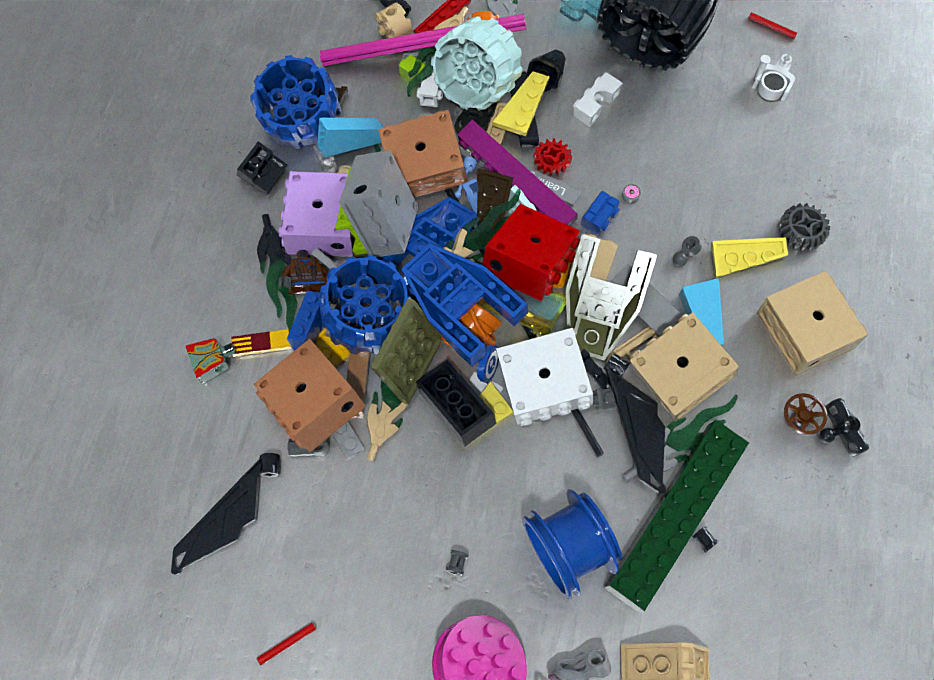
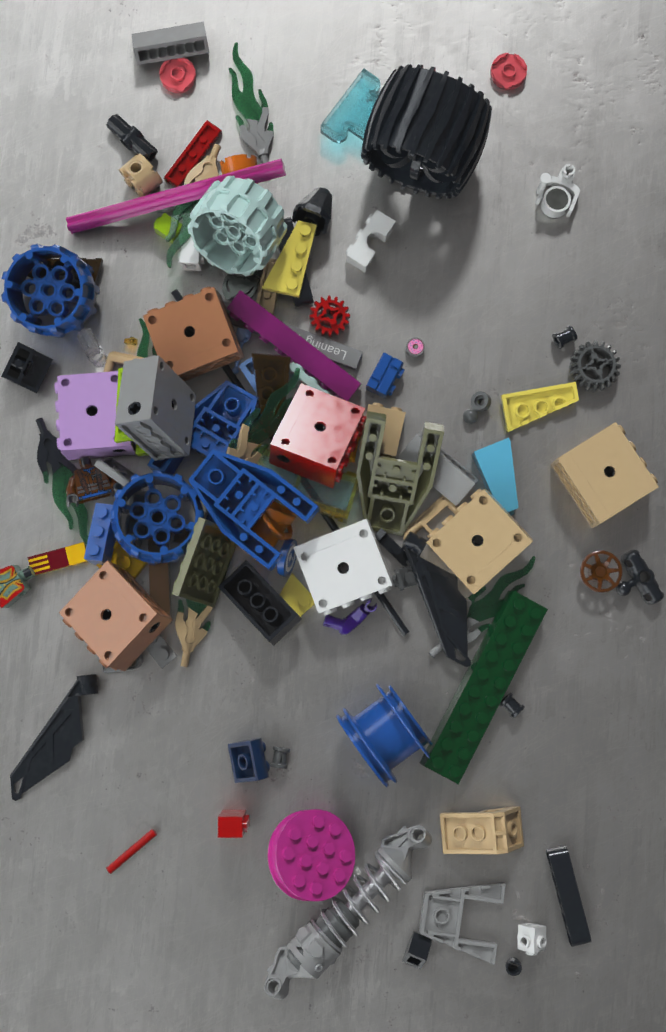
camera: 10 degrees left, 15 degrees up
medium azure slope [317,118,384,157] -> none
red piece [748,12,797,39] -> none
none -> red brick [218,810,250,838]
none -> dark blue brick [228,738,270,783]
none -> dark purple arm [323,598,377,635]
none -> black bush [552,325,578,349]

